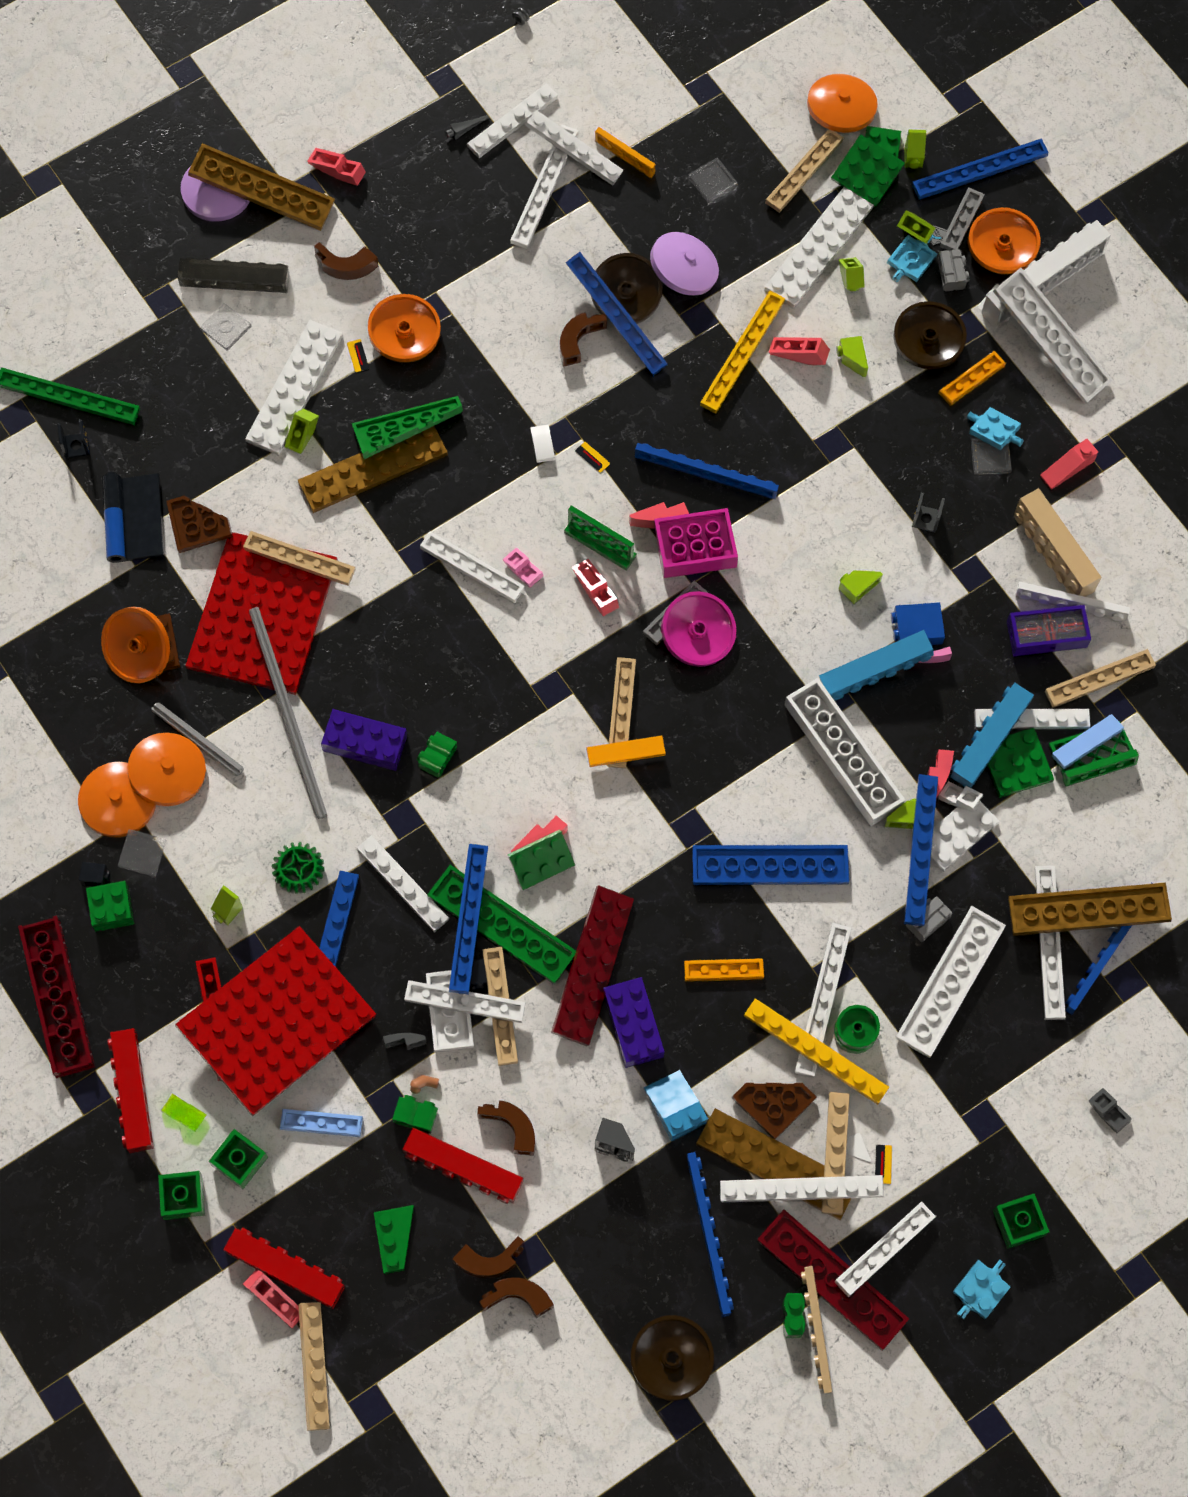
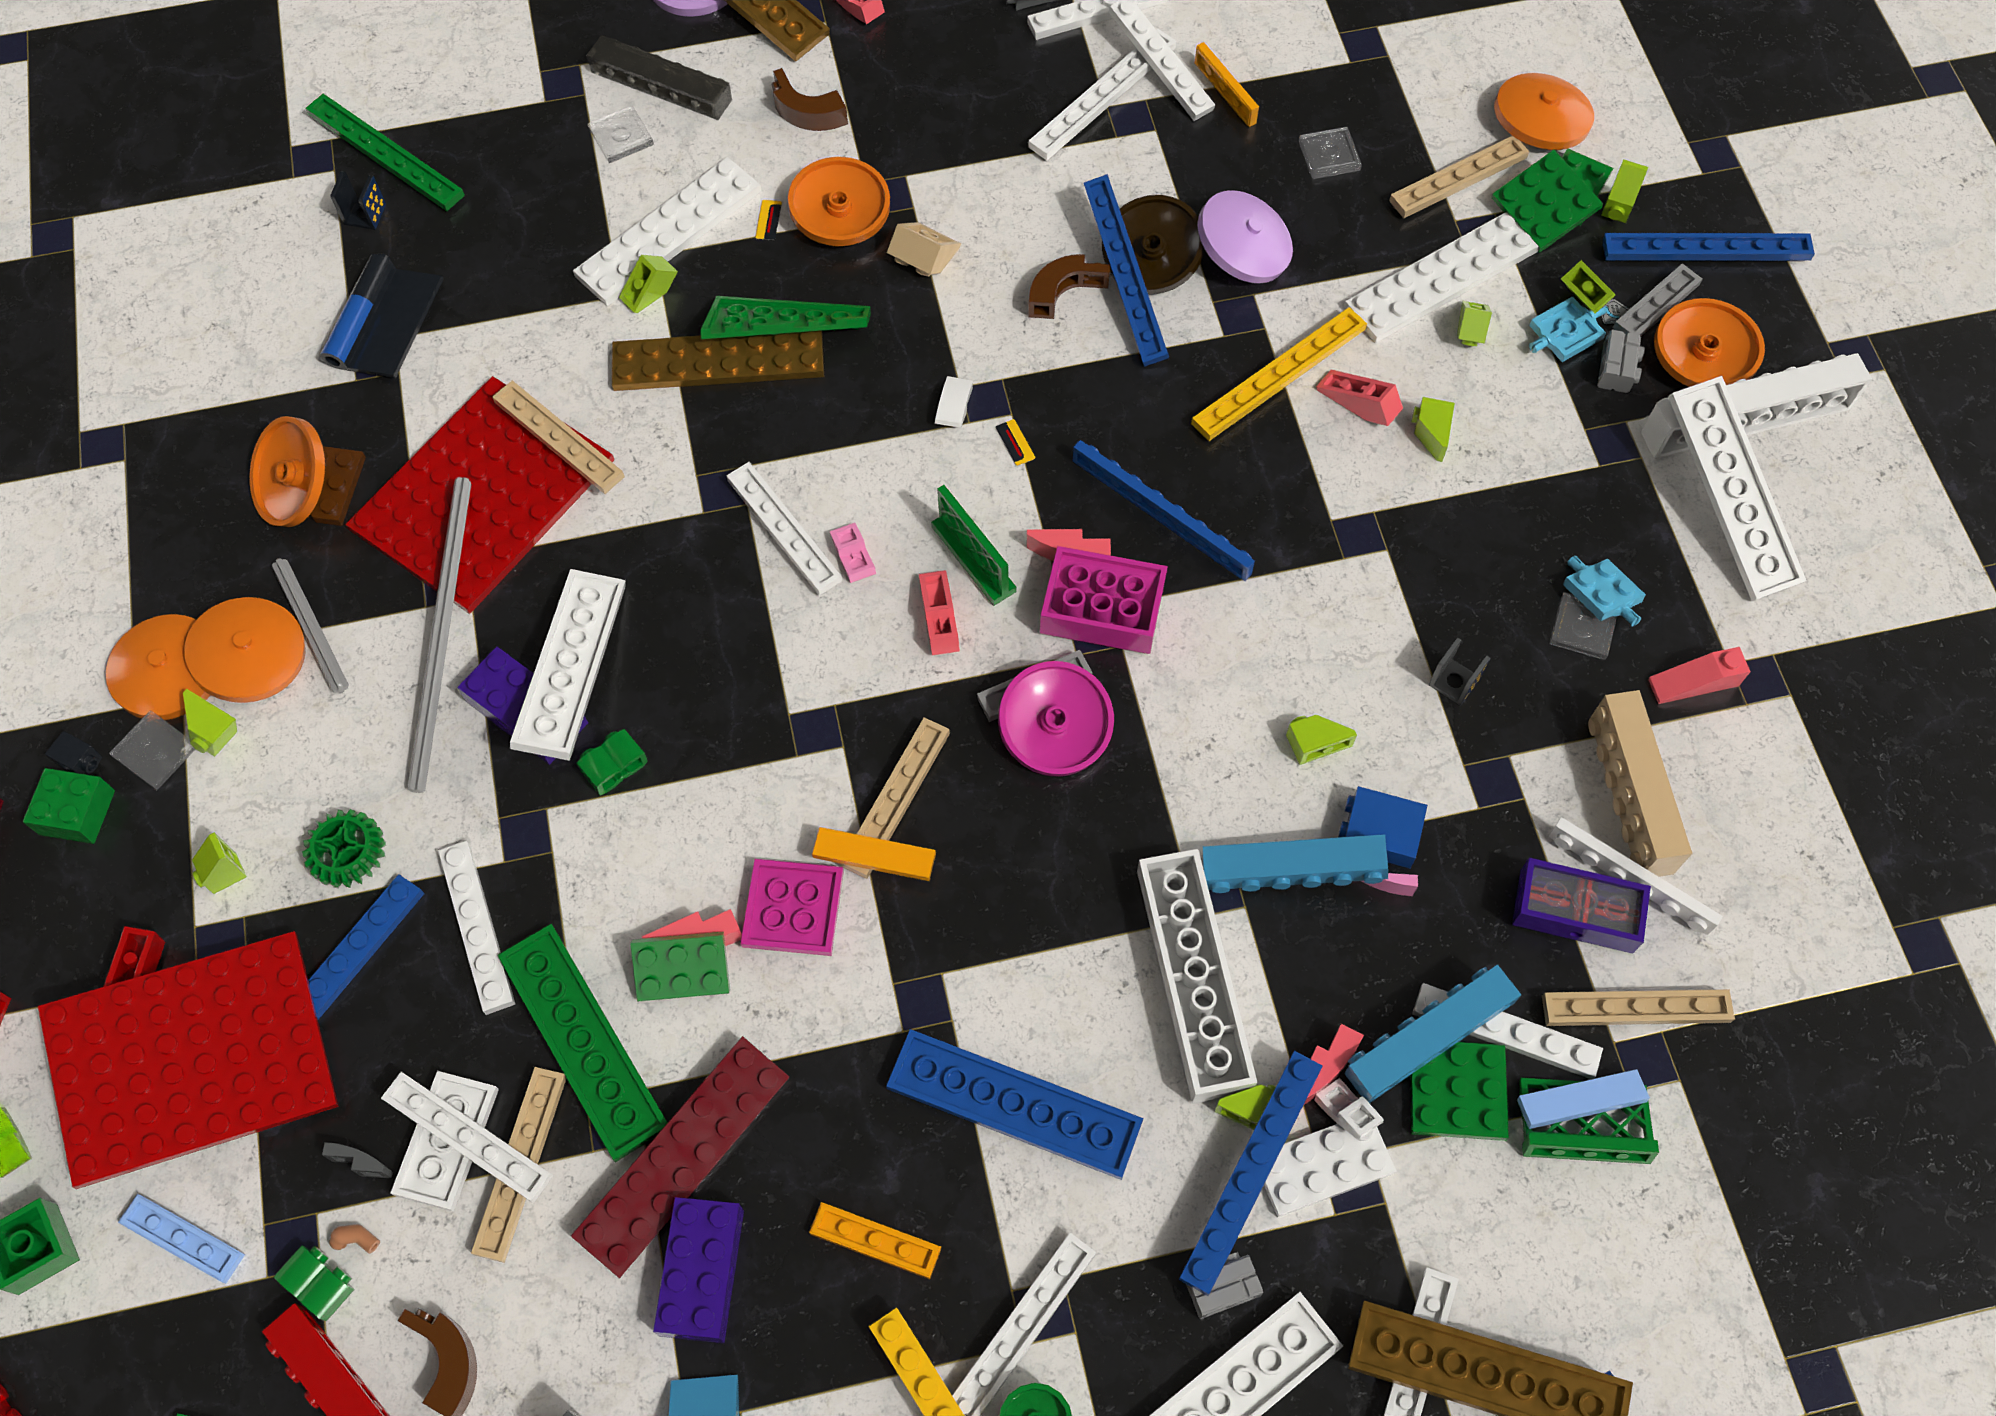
camera: 25 degrees right, 5 degrees down
reddish brown plate [166,496,233,553] -> none
blue plate [449,844,488,995] -> none
black brick [469,959,487,991] -> none
dark brown dish [893,301,967,369] -> none
light orange tile [939,351,1006,406] -> none
none -> lime slope [183,689,237,757]
none -> white plate [510,569,626,761]
none -> dark pink plate [741,859,844,956]
none -> tan slope [887,222,961,277]

